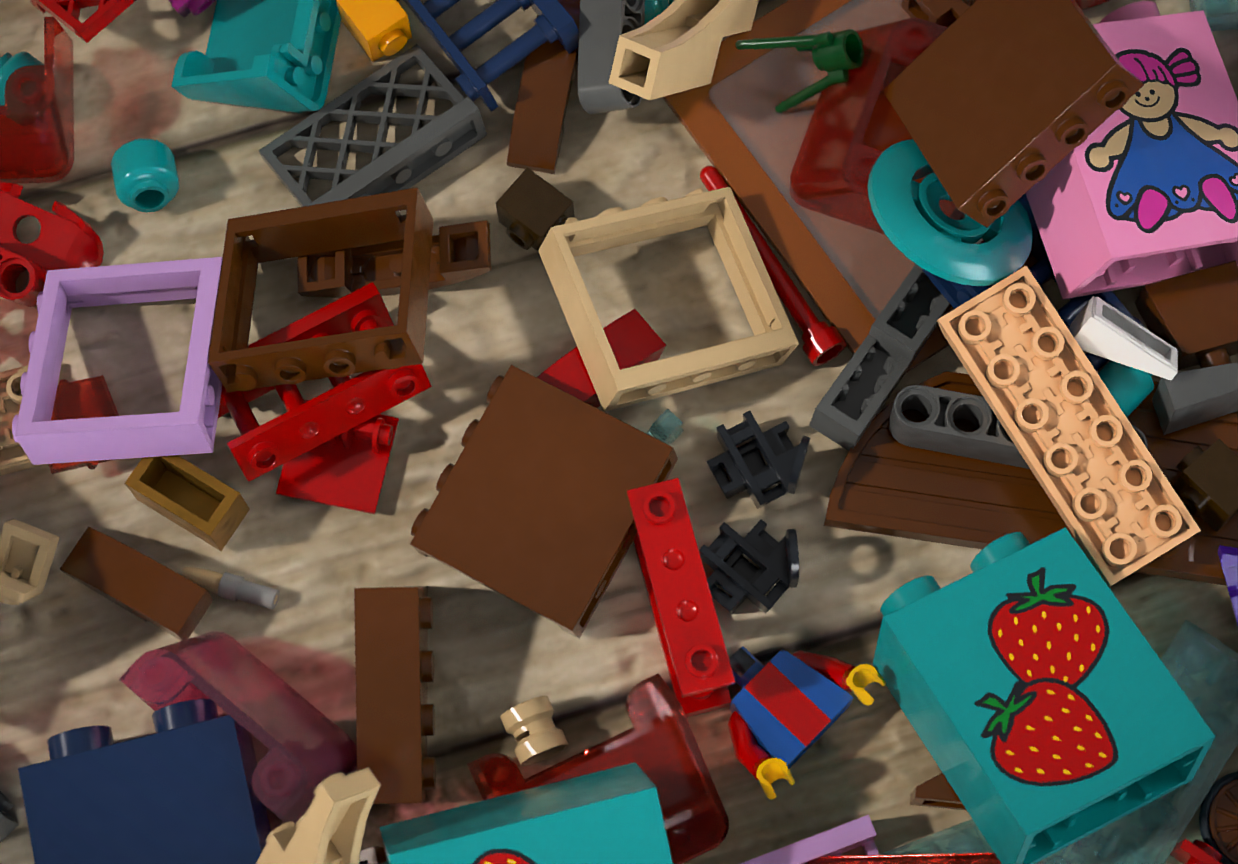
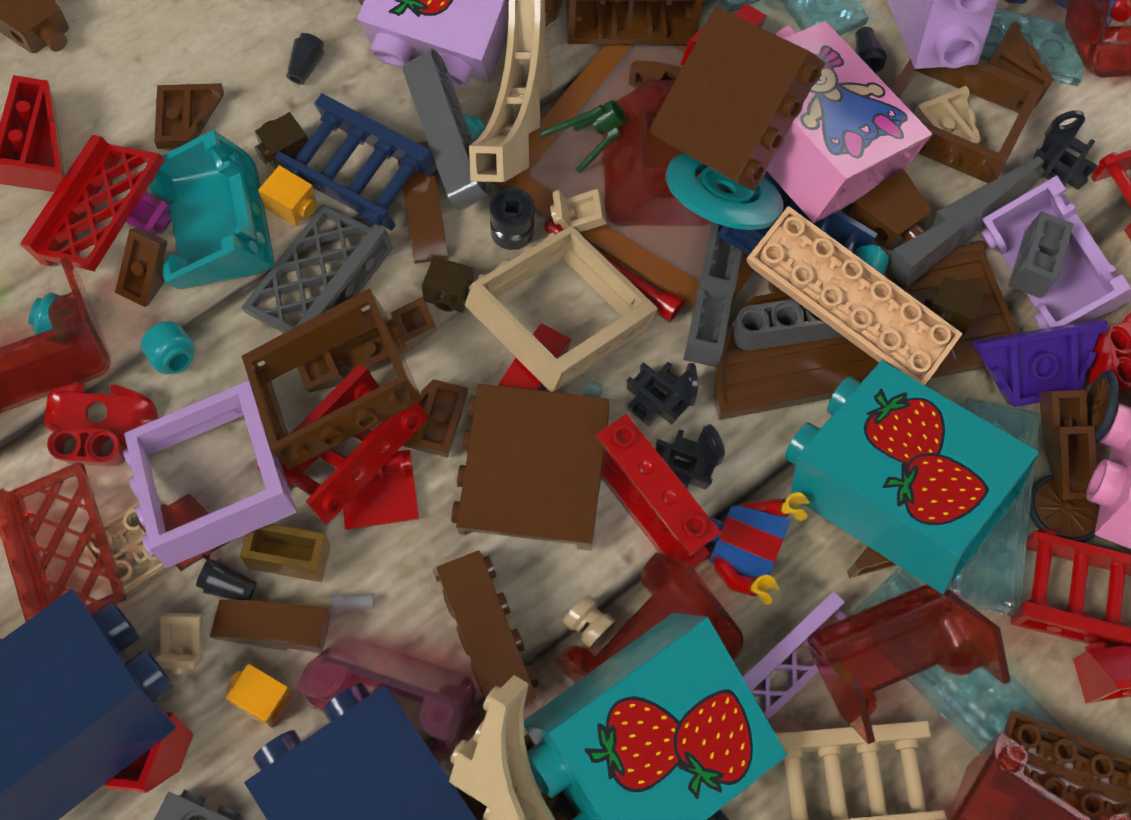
camera: 30 degrees left, 5 degrees down
white slope [1069,296,1178,380] -> none
none -> reddish brown slope [115,227,168,307]
none -> black cone [196,558,257,600]
none -> light orange brick [226,664,294,728]
none -> reddish brown wing [403,379,468,458]
none -> black wheel [490,187,535,250]
none -> tan bracket [550,189,607,232]

